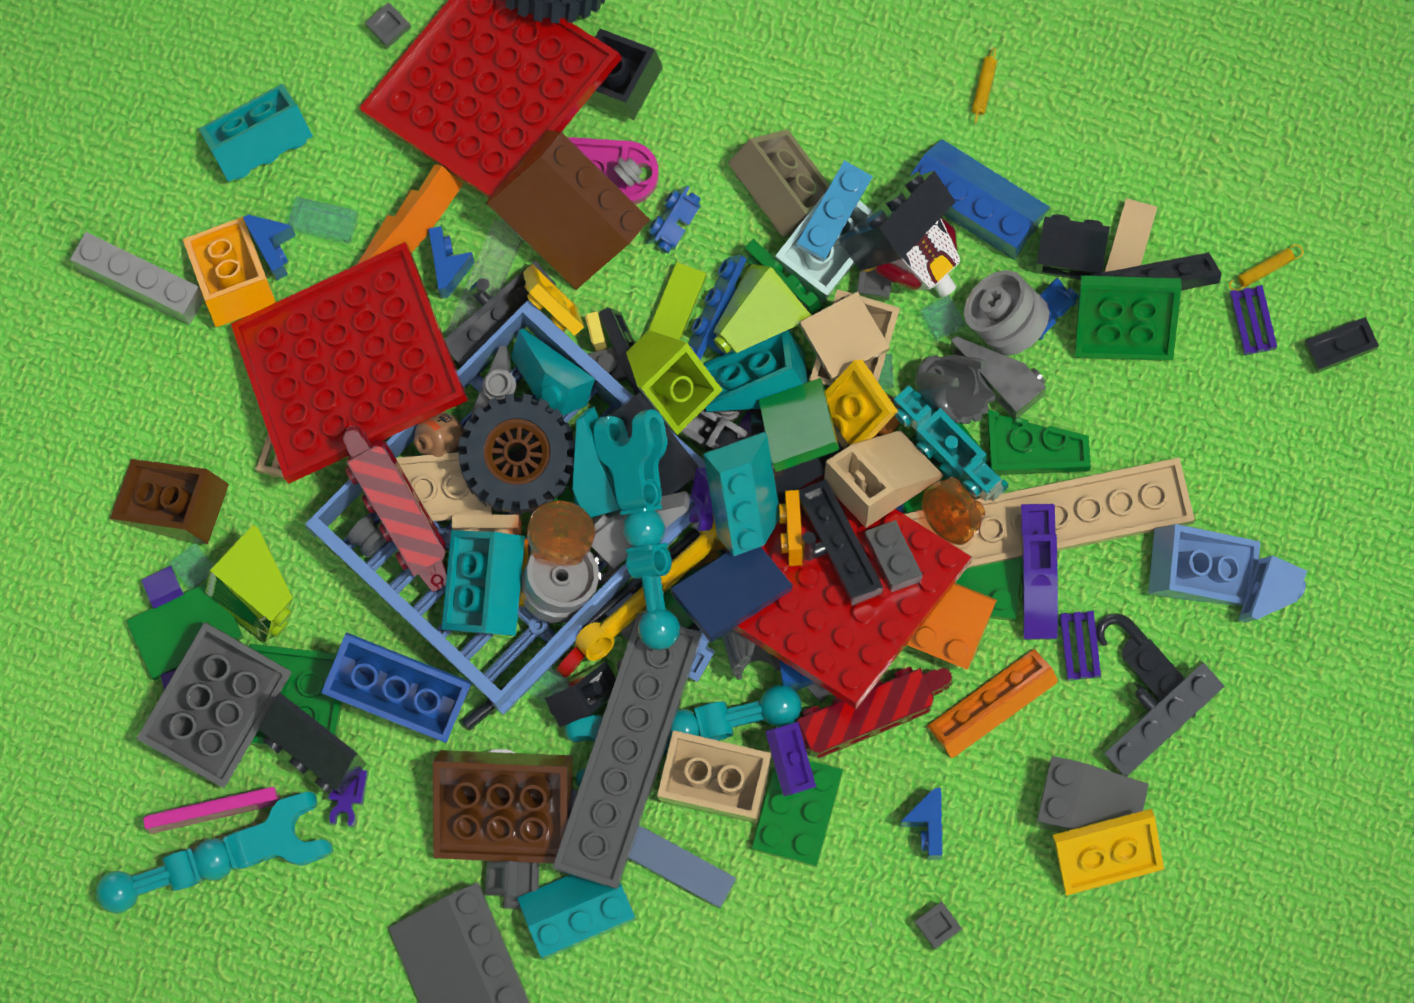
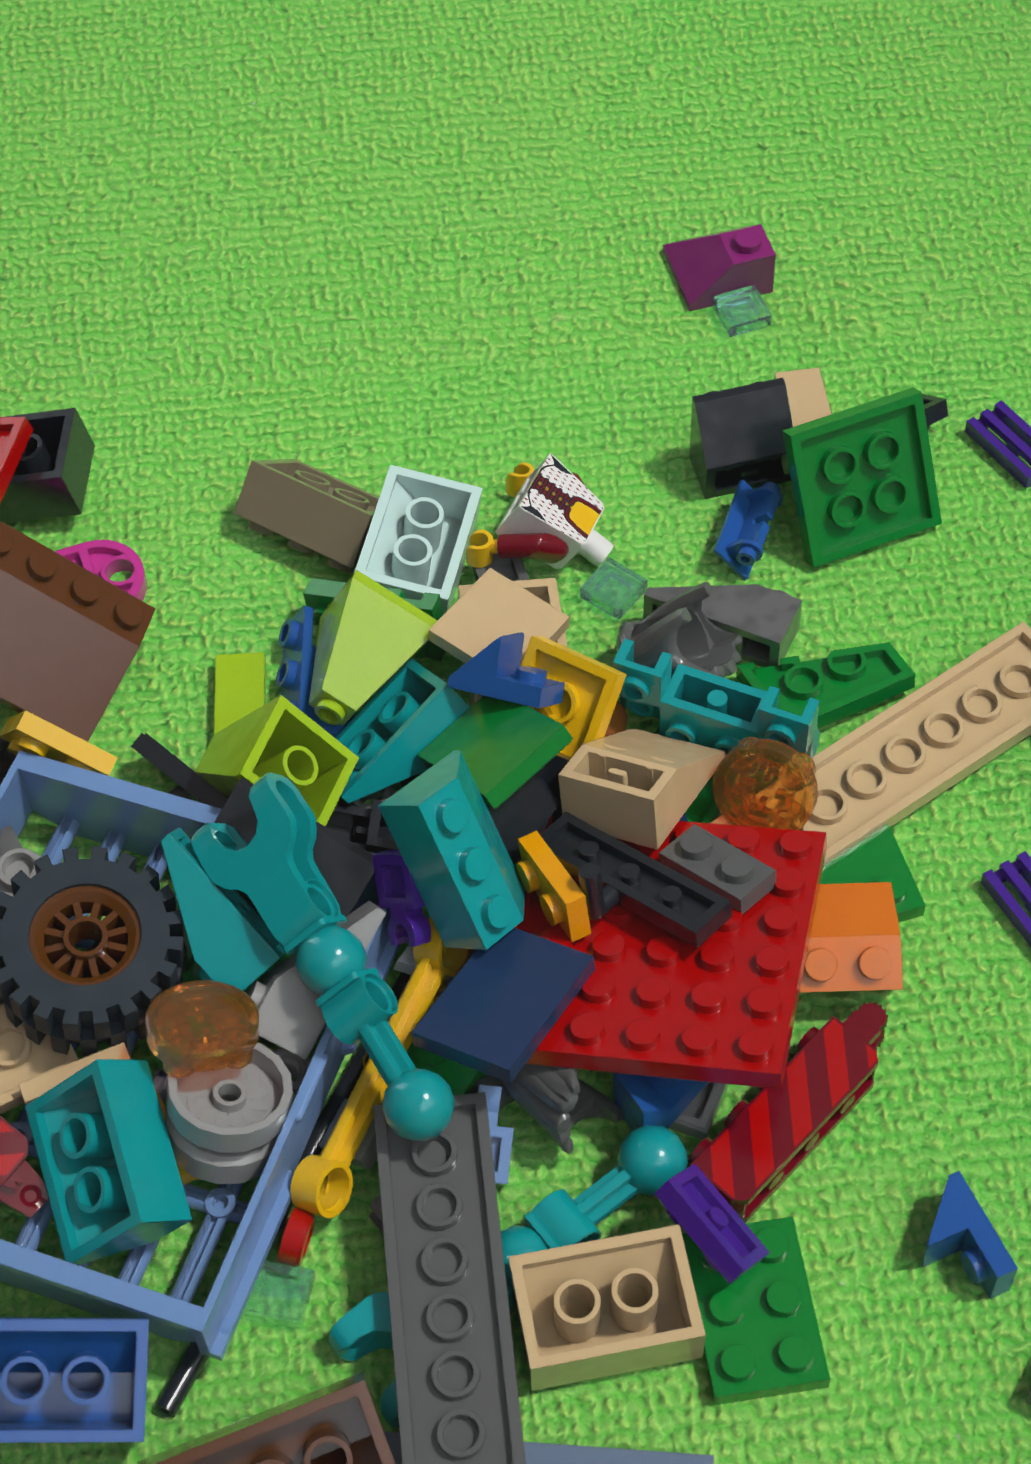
camera: 30 degrees left, 20 degrees down
teal slope [511,329,595,416] -> none
black slope [544,661,616,727] -> none
light yellow tile [585,311,608,352] -> none
light grey plate [614,157,643,187] -> none
blue hinge [645,186,701,253] -> none
dark azure plate [796,160,873,262] -> none
black wedge [839,171,956,271] -> none
blue slope [910,139,1050,260] -> none
orange slope [927,649,1058,758] -> none
light grey wheel [964,270,1050,356] -> none
yellow piece [971,48,998,124] -> none
dark purple slope [1021,504,1058,640] -> none
yellow piece [1229,245,1303,290] -> none
none -> blue slope [447,632,565,708]
none -> magenta slope [663,224,776,311]
none -> clear light blue tile [713,285,772,337]

